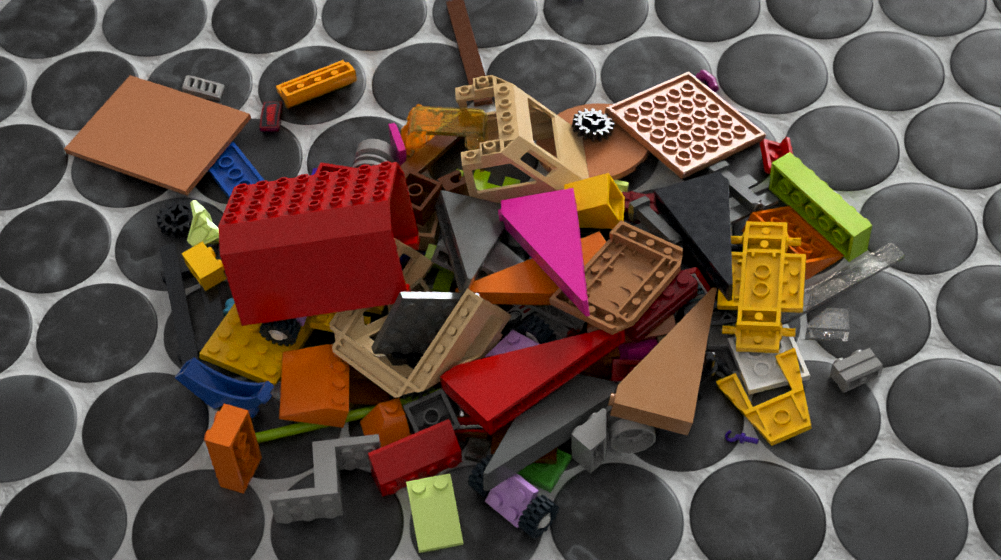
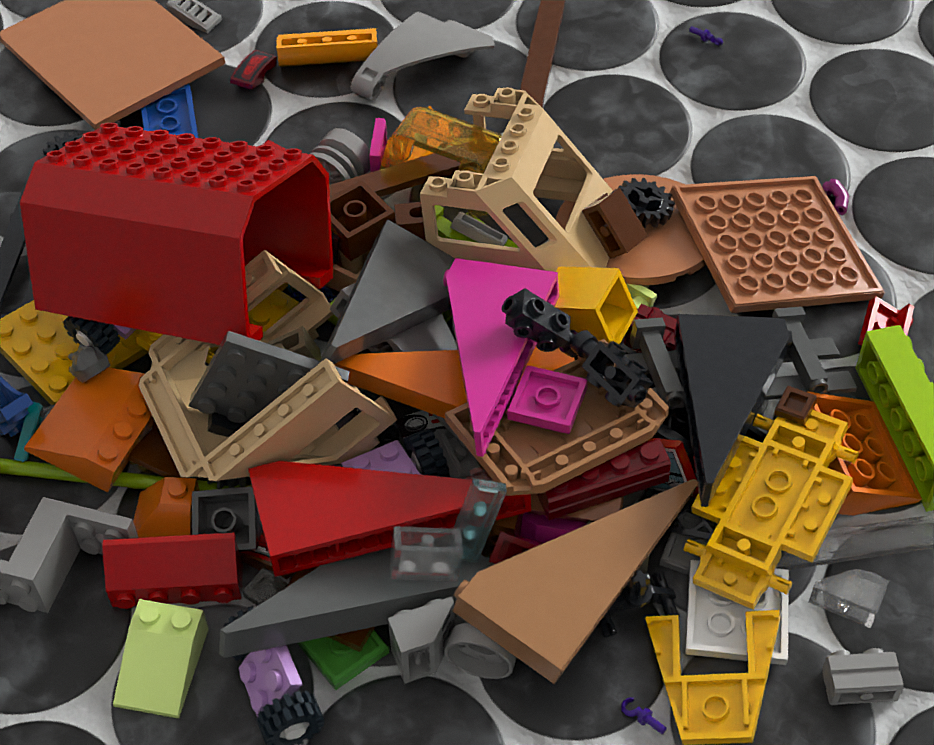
camera: 20 degrees right, 0 degrees up
none -> teal tile [14,401,43,462]
none -> dark grey piece [68,344,110,383]
none -> light grey panel [351,12,495,101]
none -> clear brick [390,526,463,581]
none -> clear light blue tile [445,478,507,563]
none -> light grey tile [450,212,508,246]
none -> black brick [502,288,578,358]
none -> dark pink plate [507,365,588,434]
none -> black brick [570,330,653,408]
none -> reddish brown brick [582,188,648,259]
none -> reddish brown tile [775,385,817,426]

